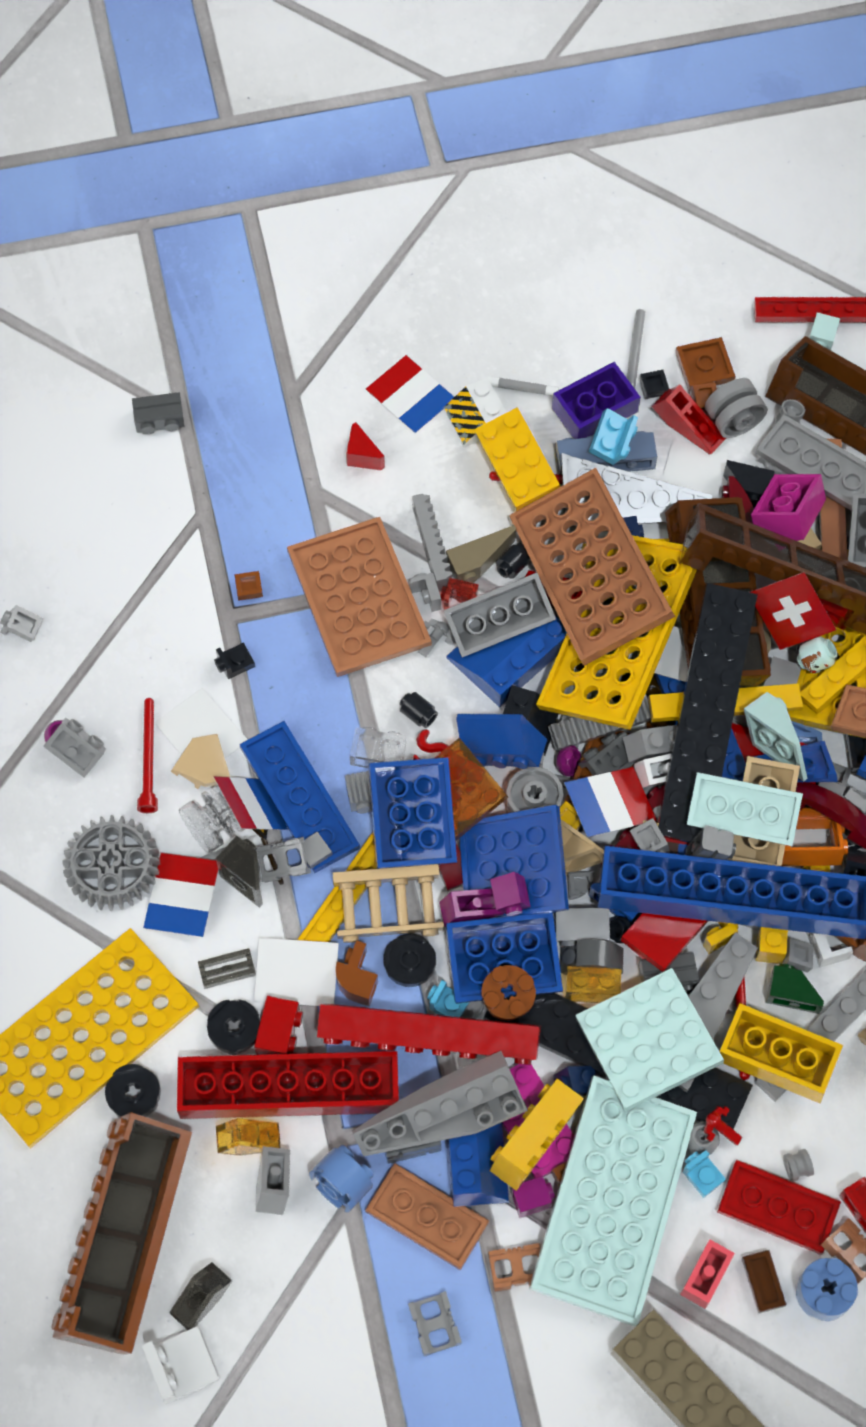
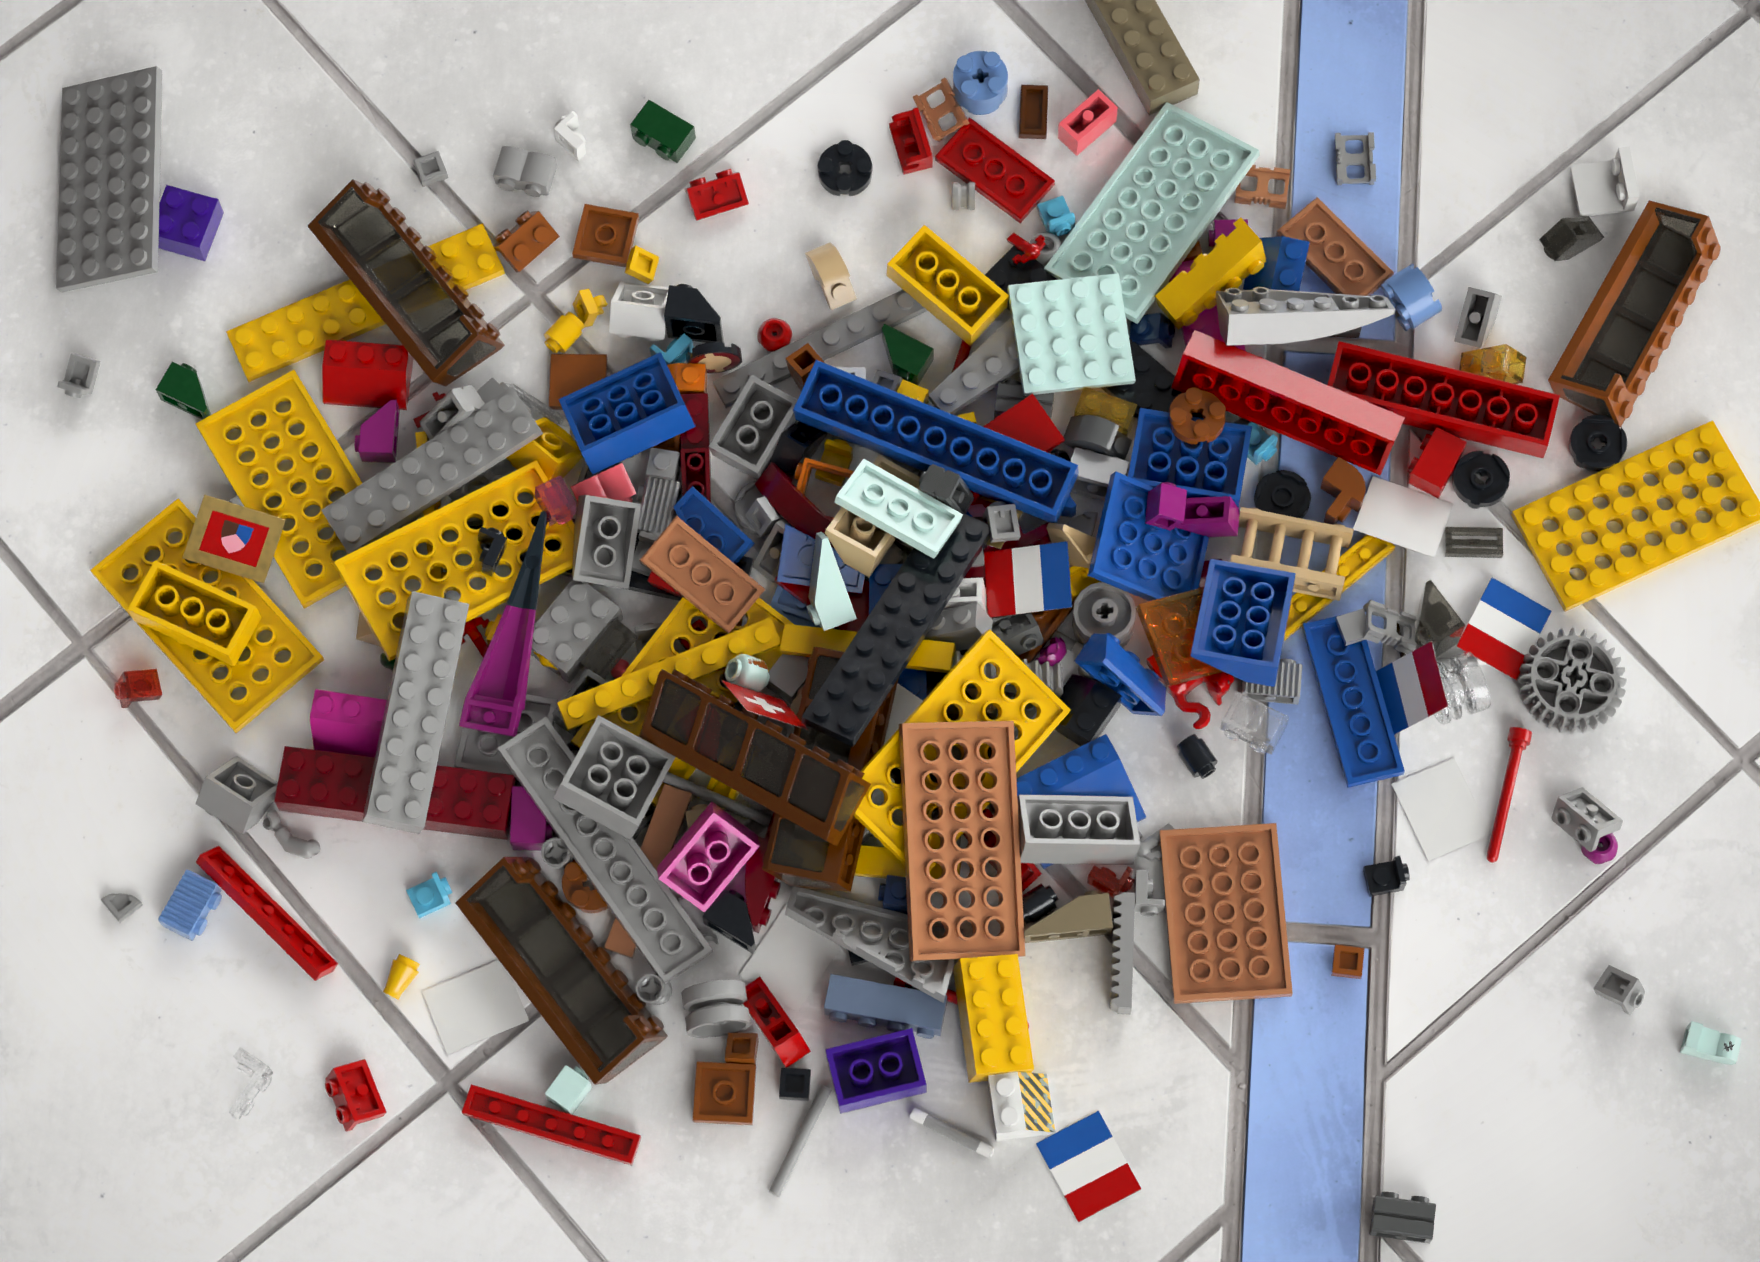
camera: 160 degrees left, 5 degrees up
tan slope [171,734,230,789] -> none
red slope [346,422,385,470] -> none
medium azure bracket [588,408,638,465] -> none

